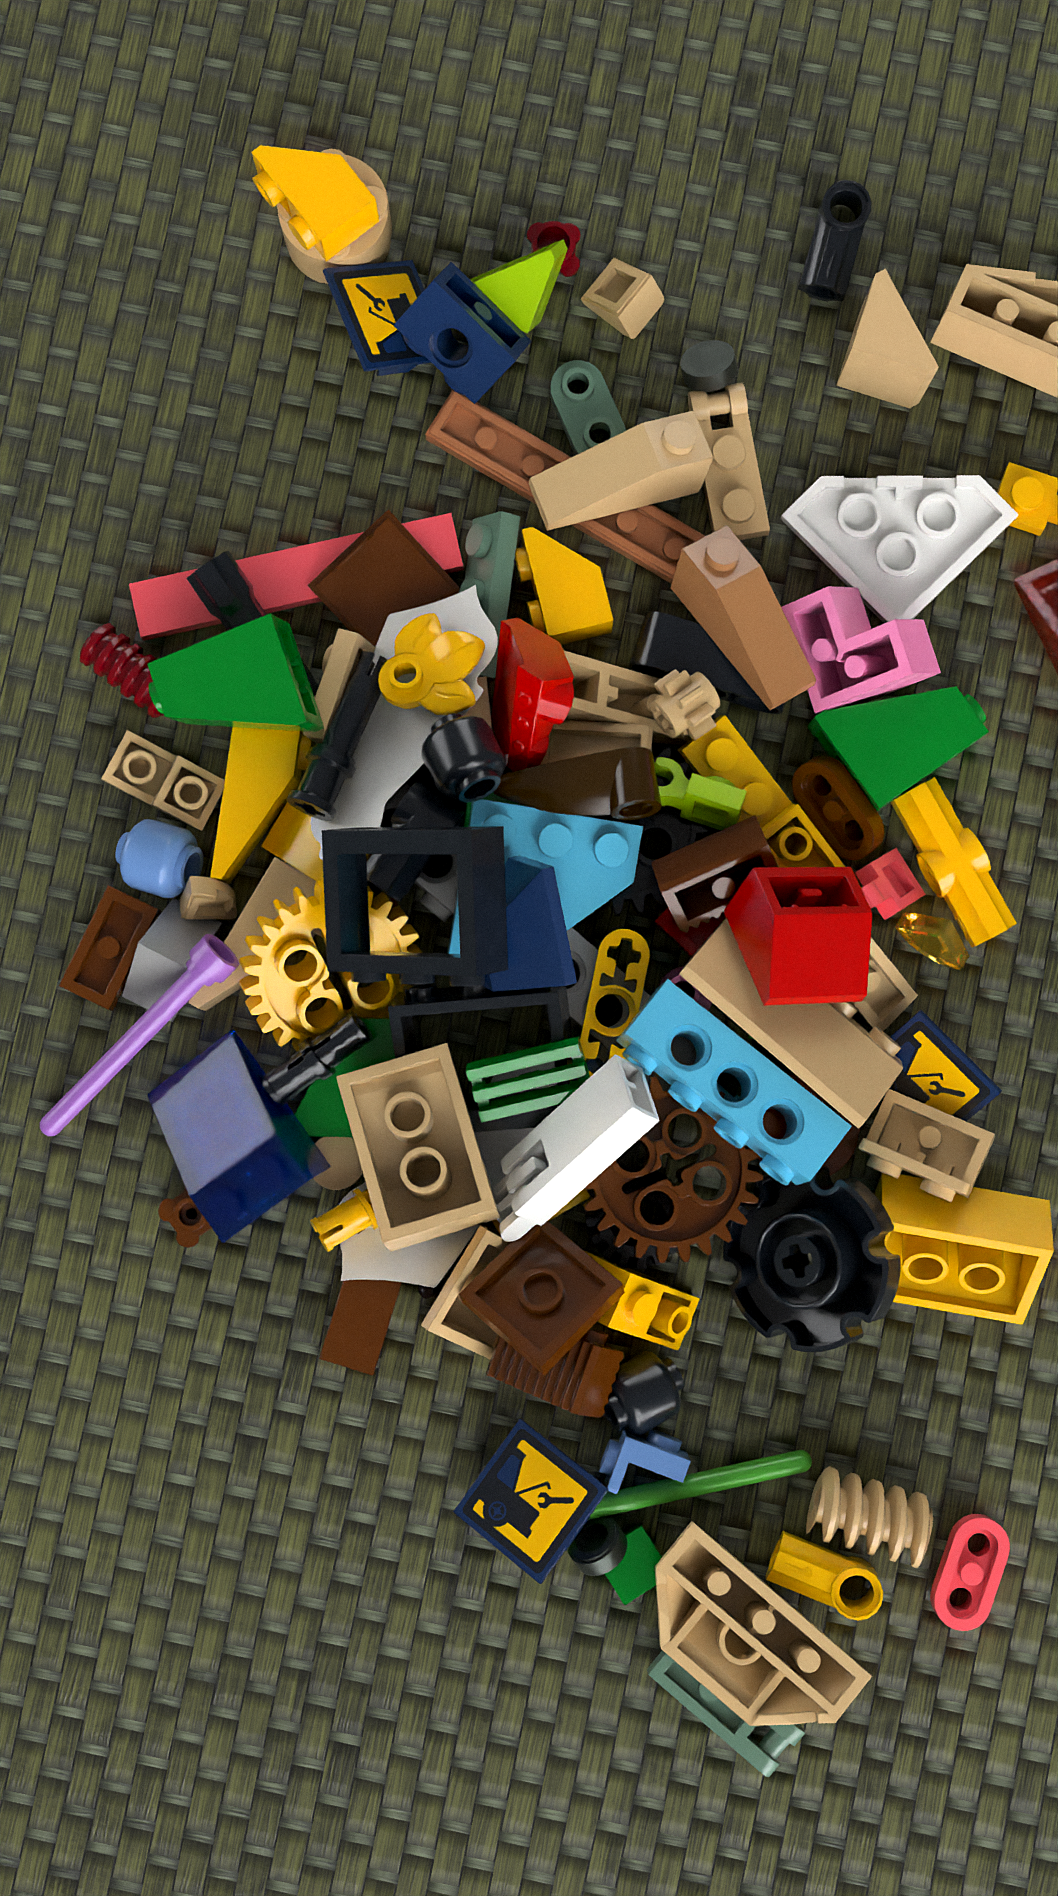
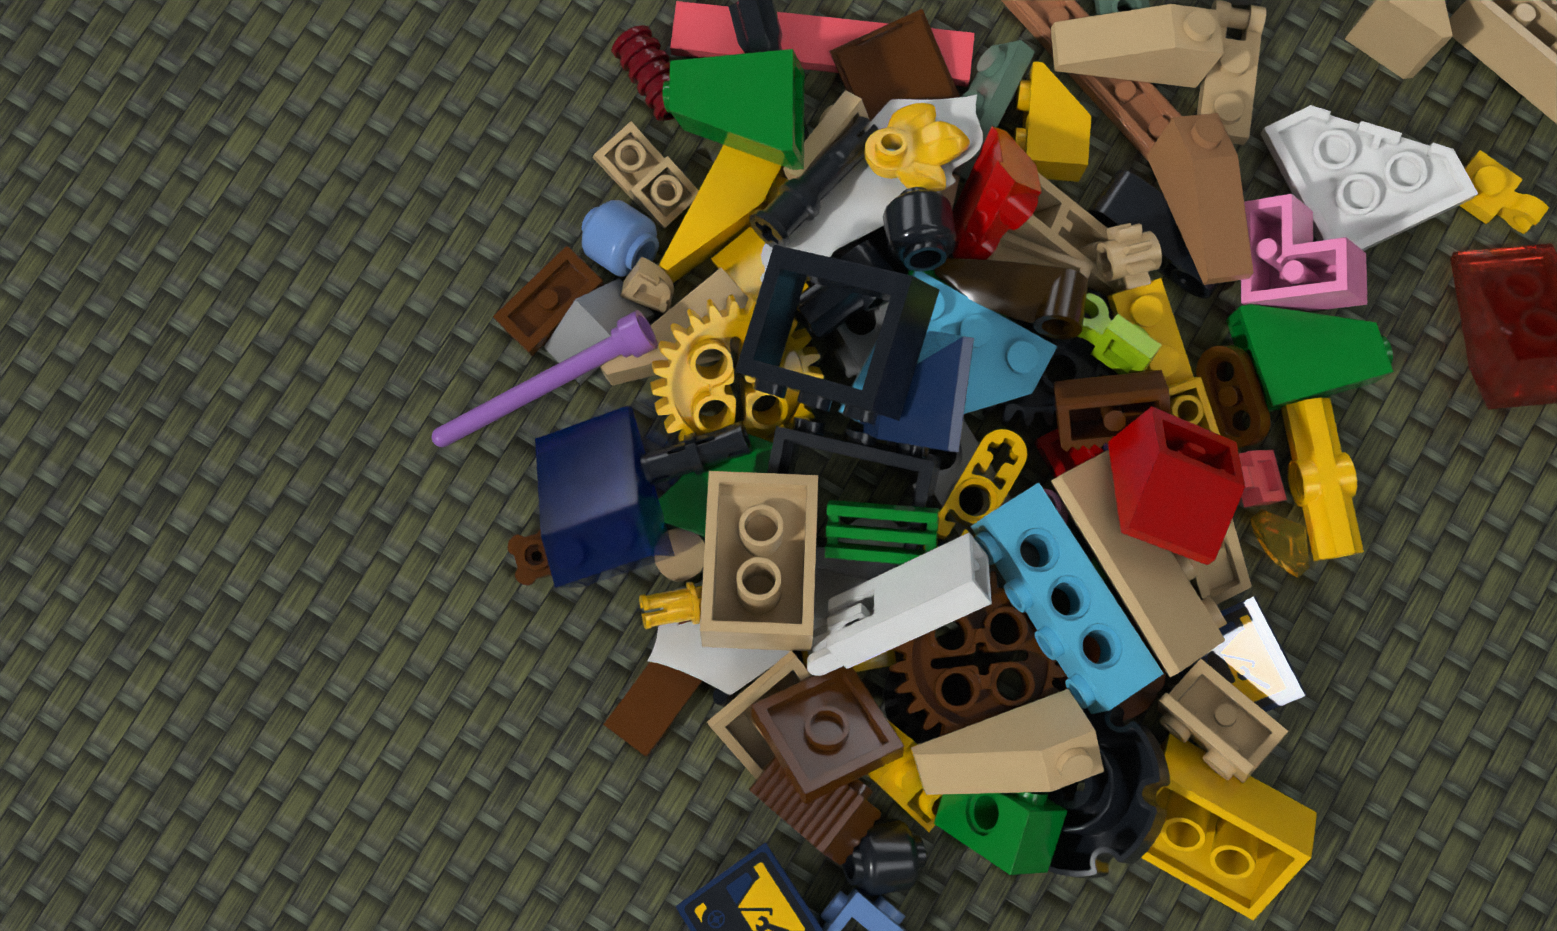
camera: 20 degrees right, 5 degrees down
none -> tan slope [911,689,1104,795]
none -> green brick [934,792,1067,875]

